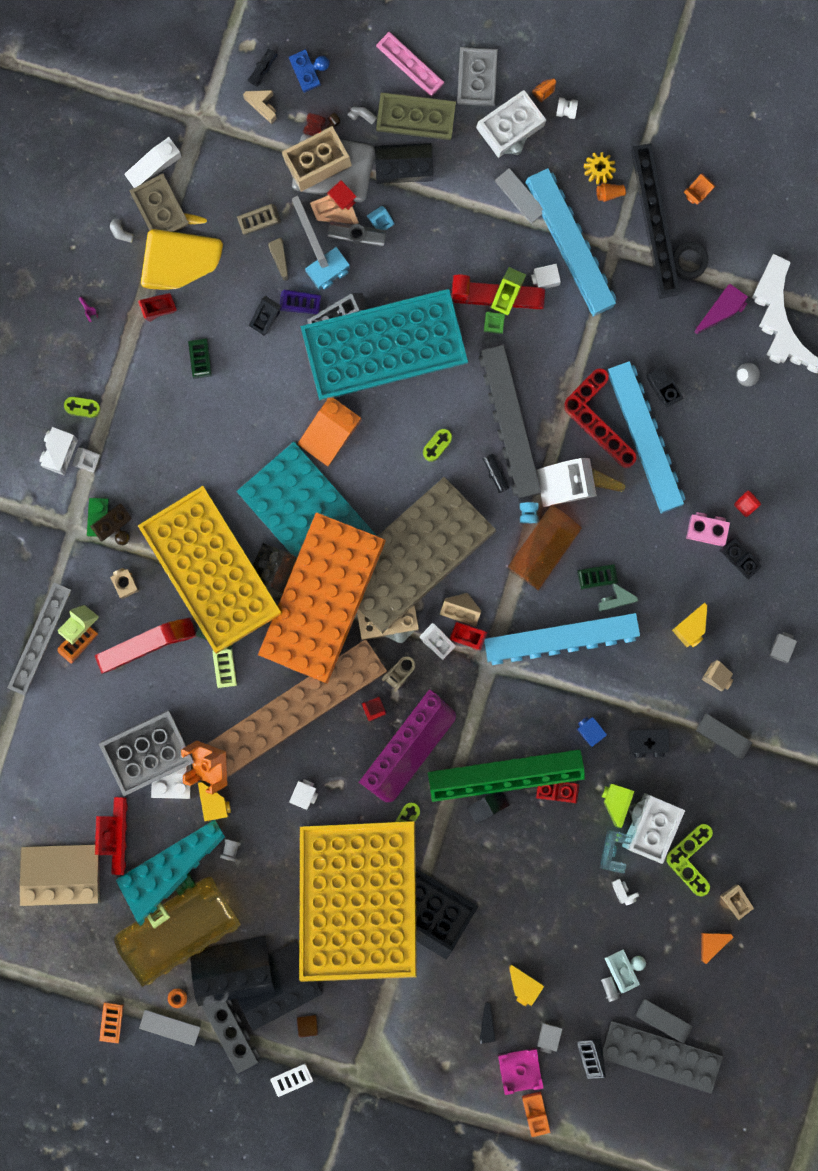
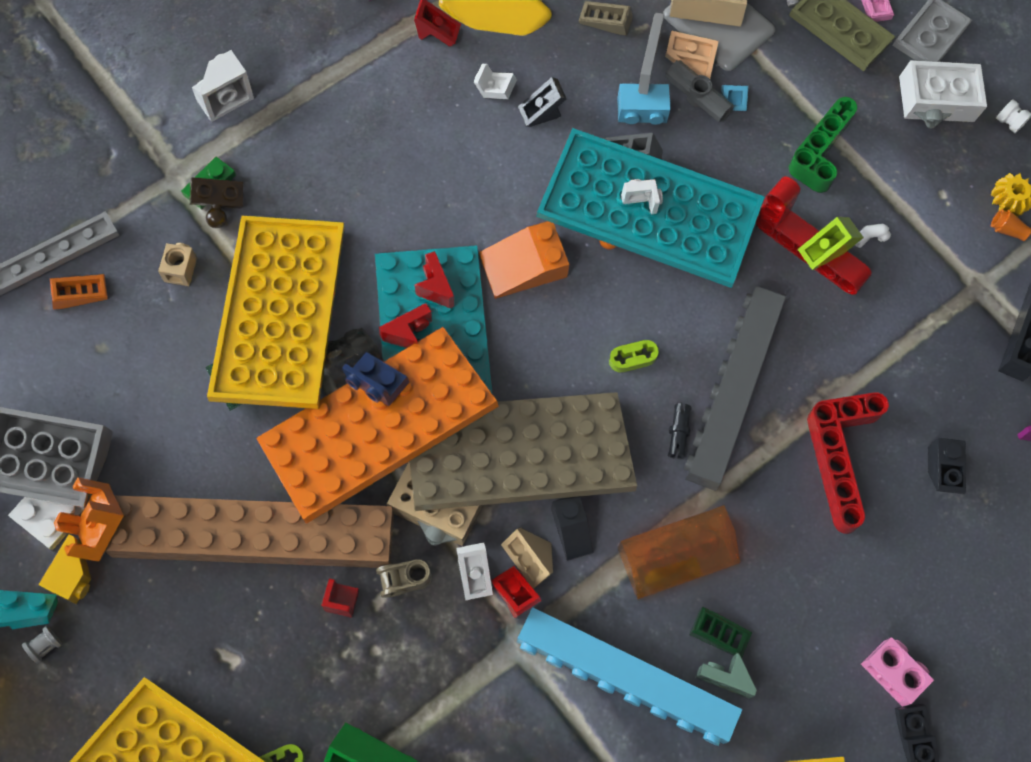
camera: 30 degrees right, 15 degrees down
yellowish green slope [58,605,99,645] -> none
lime beam [64,397,101,418] -> none
white slope [72,448,100,473] -> none
beam [95,617,197,674] -> none
dark green slope [188,339,212,379] -> none
yellowish green slope [212,645,237,688] -> none
dark tan slope [268,238,288,281] -> none
dark purple slope [279,290,321,314] -> none
white brick [289,779,318,810] -> none
red brick [327,180,357,210] -> none
magenta windscreen [359,689,456,802] -> none
black slope [375,143,433,184] -> none
bright green plate [484,312,505,334] -> none
light grey tile [495,168,543,224] -> none
medium azure wheel [520,502,539,523] -> none
medium azure brick [525,168,616,317] -> none
white brick [531,264,561,289] -> none
orange slope [532,78,556,103] -> none
white slope [536,458,597,507] -> none
clear yellow slope [592,468,626,492] -> none
medium azure brick [607,361,685,514] -> none
red slope [734,490,761,517] -> none
none -> dark blue bracket [342,352,409,406]
none -> red slope [379,303,432,348]
none -> red slope [415,251,454,308]
none -> white bracket [474,64,517,99]
none -> black slope [551,496,594,561]
none -> white bracket [621,179,663,214]
none -> green beam [789,97,857,193]
none -> white arm [855,224,891,248]

